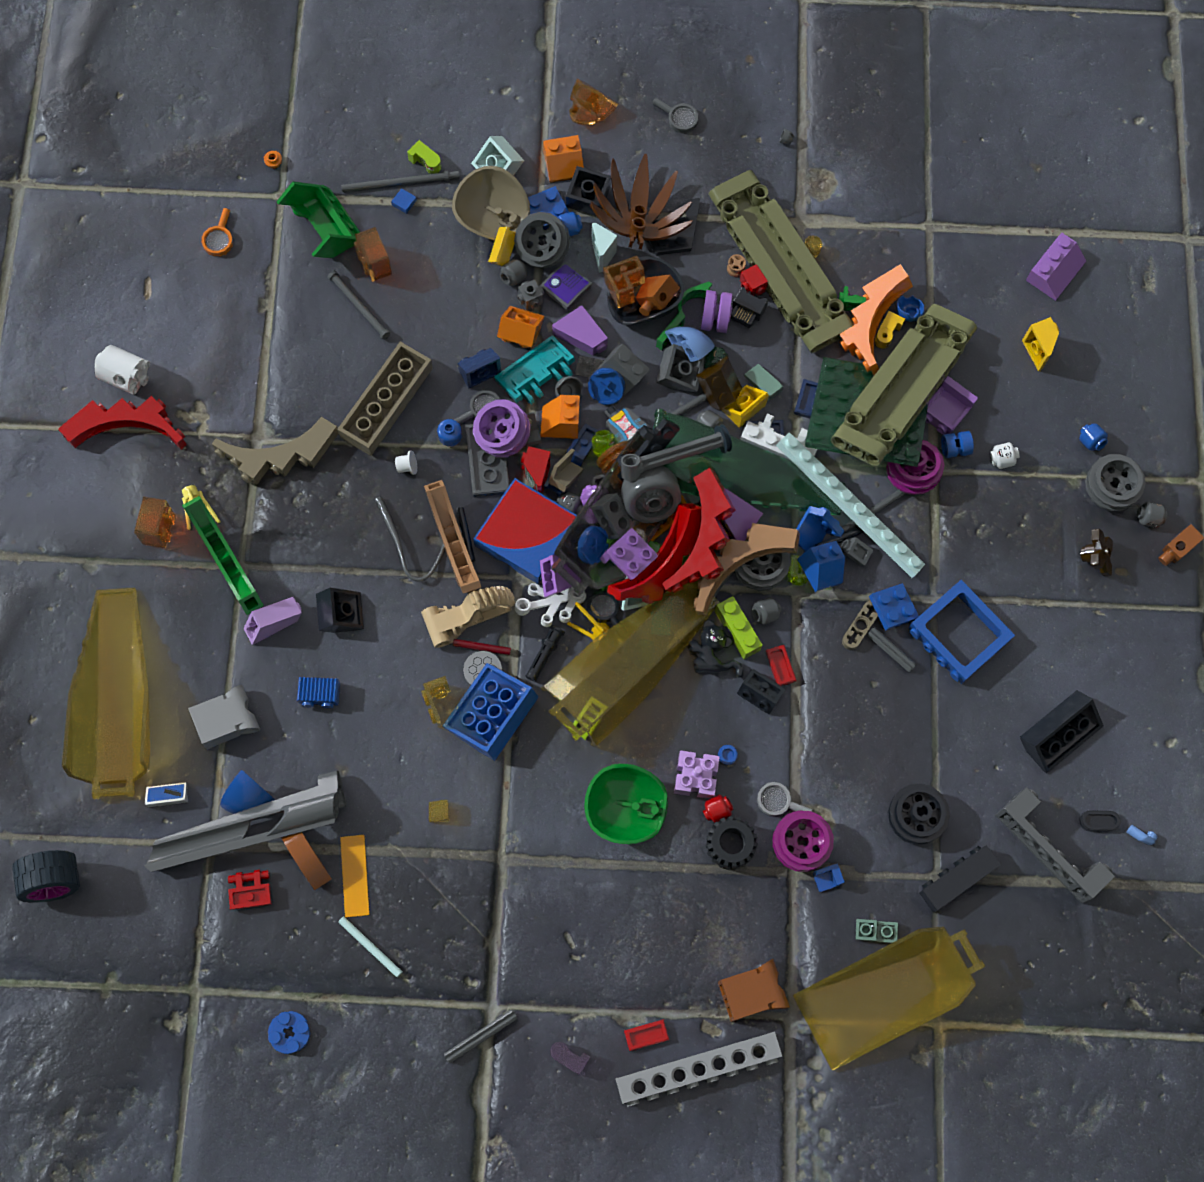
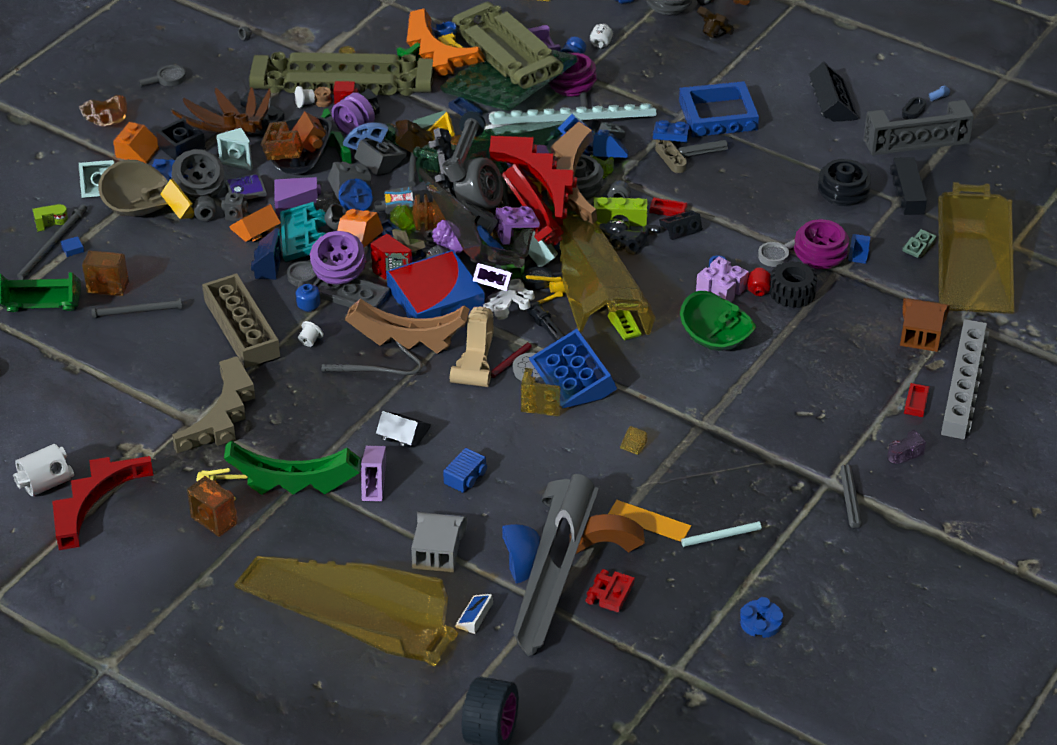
camera: 55 degrees left, 30 degrees down
none -> white piece [295,86,315,108]

